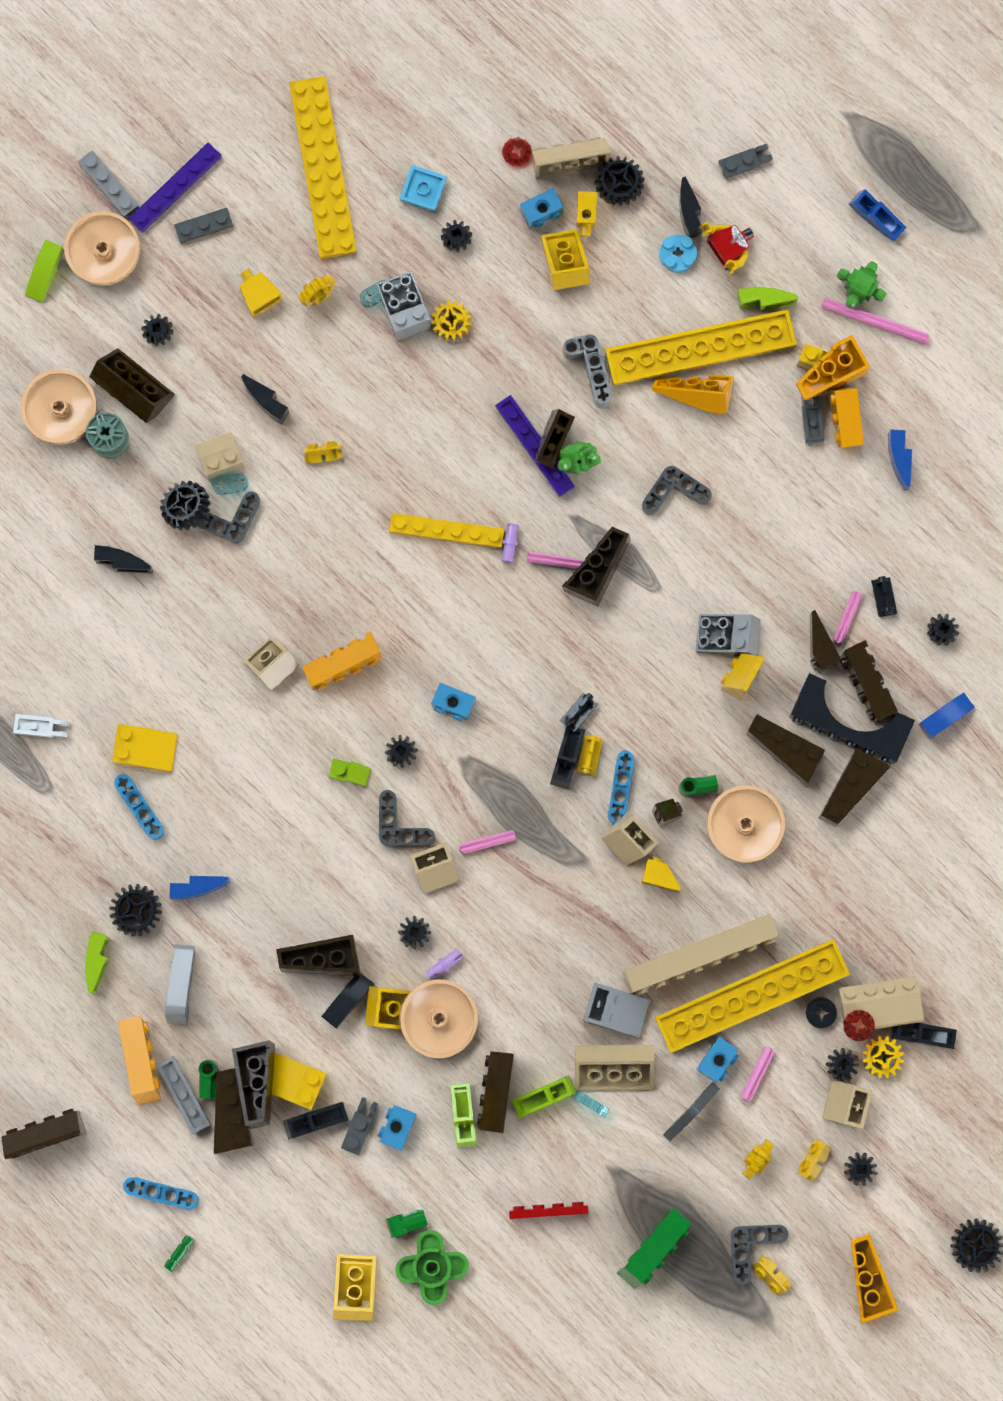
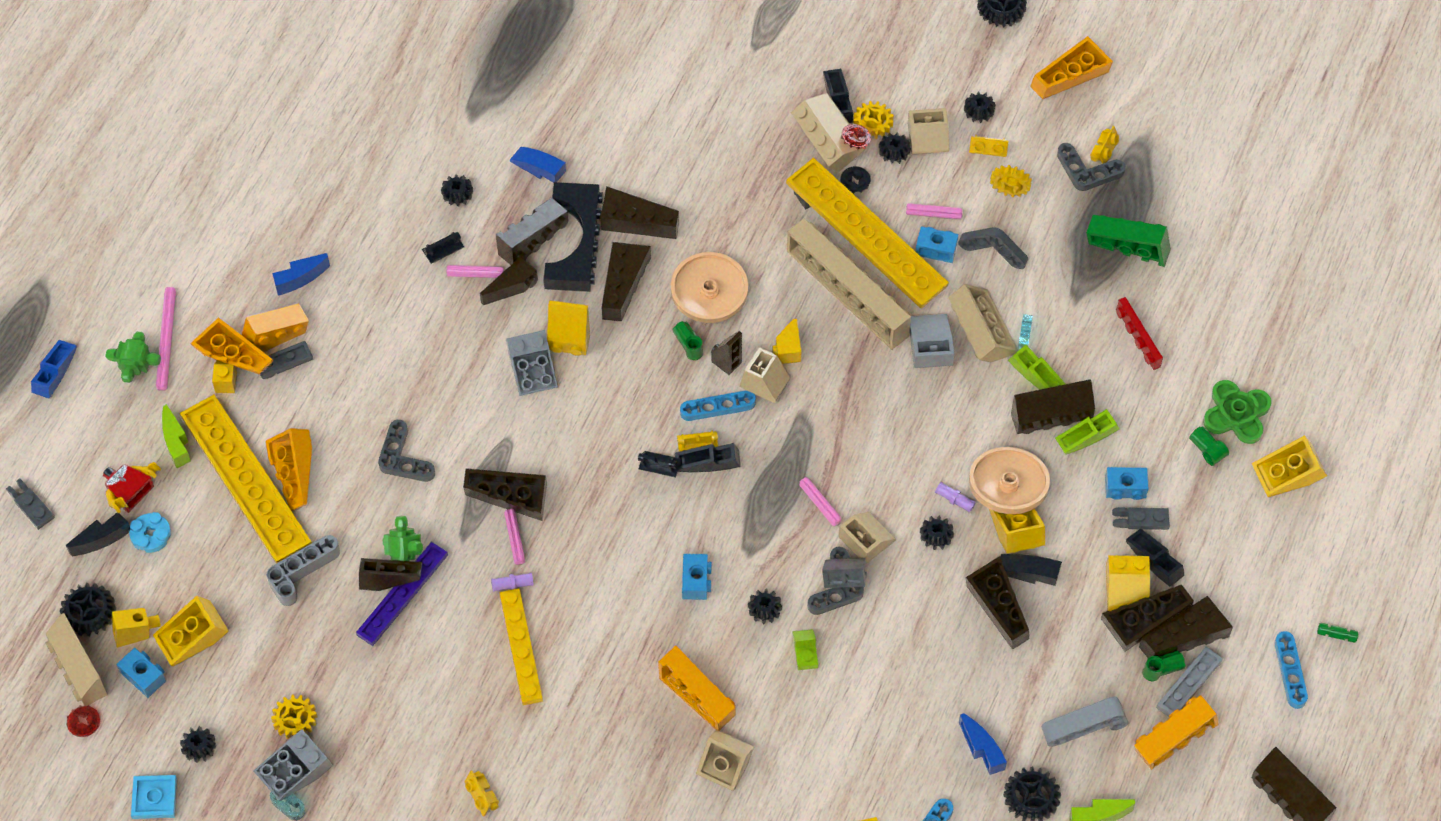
camera: 110 degrees left, 20 degrees down
none -> flat silver hinge [822,558,867,588]

